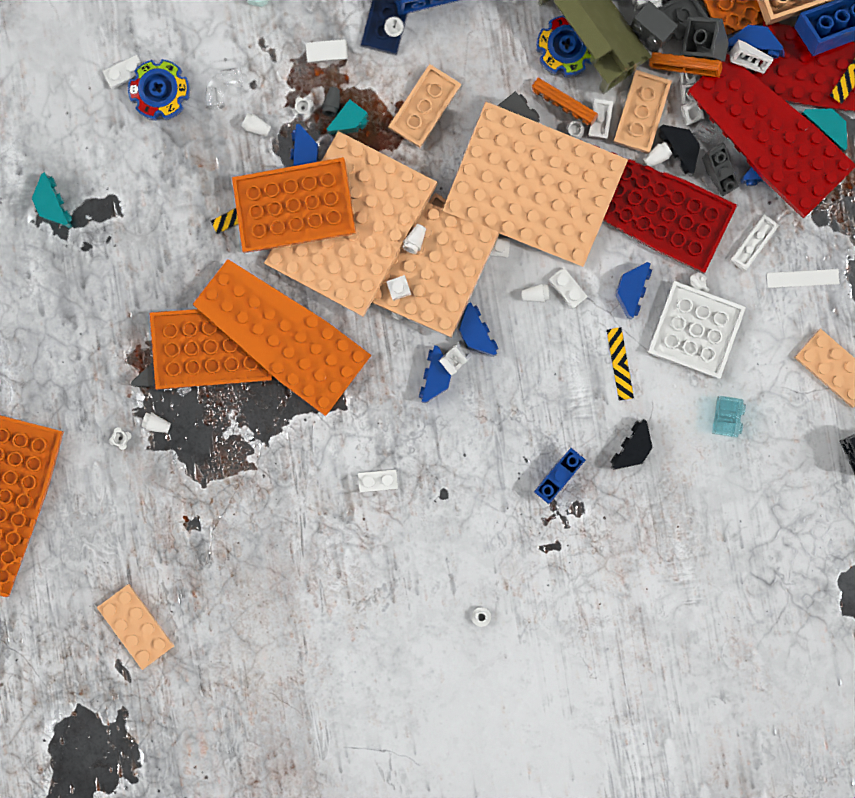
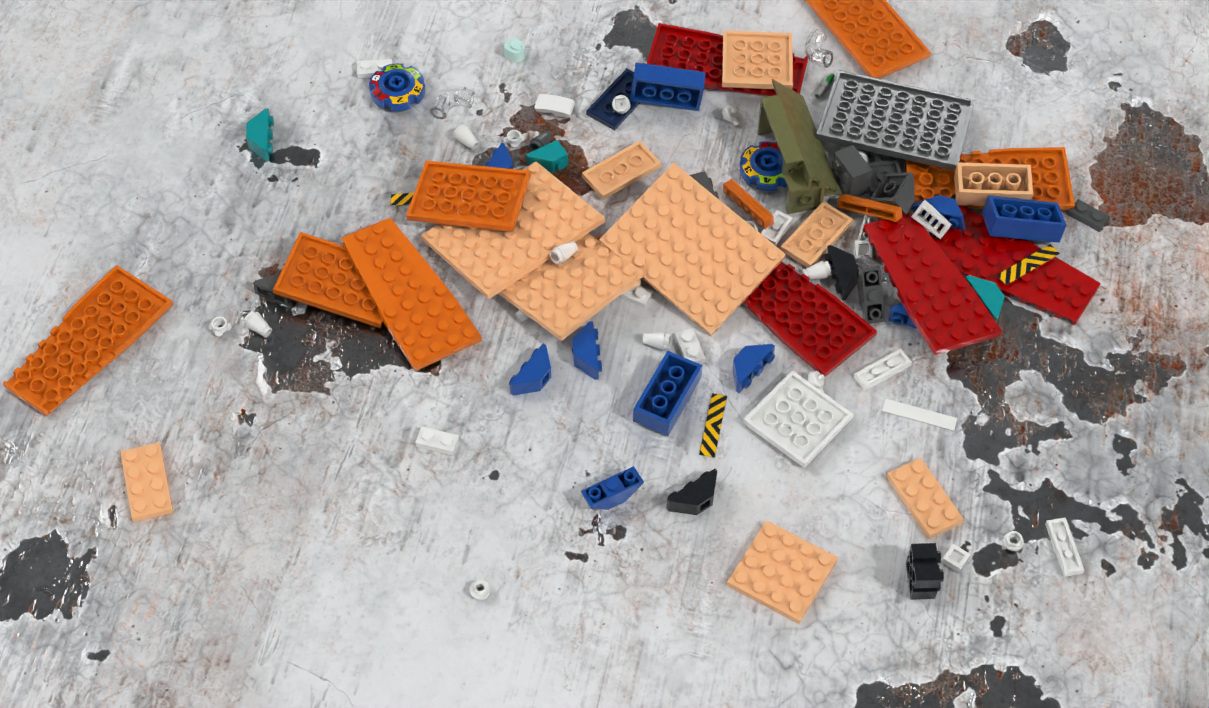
camera: 20 degrees right, 30 degrees down
white plate [386,275,412,301] -> none
white slope [439,340,473,375] -> none
clear light blue brick [712,396,746,438] -> none
none -> blue brick [633,351,703,436]
none -> light nougat plate [727,520,838,624]

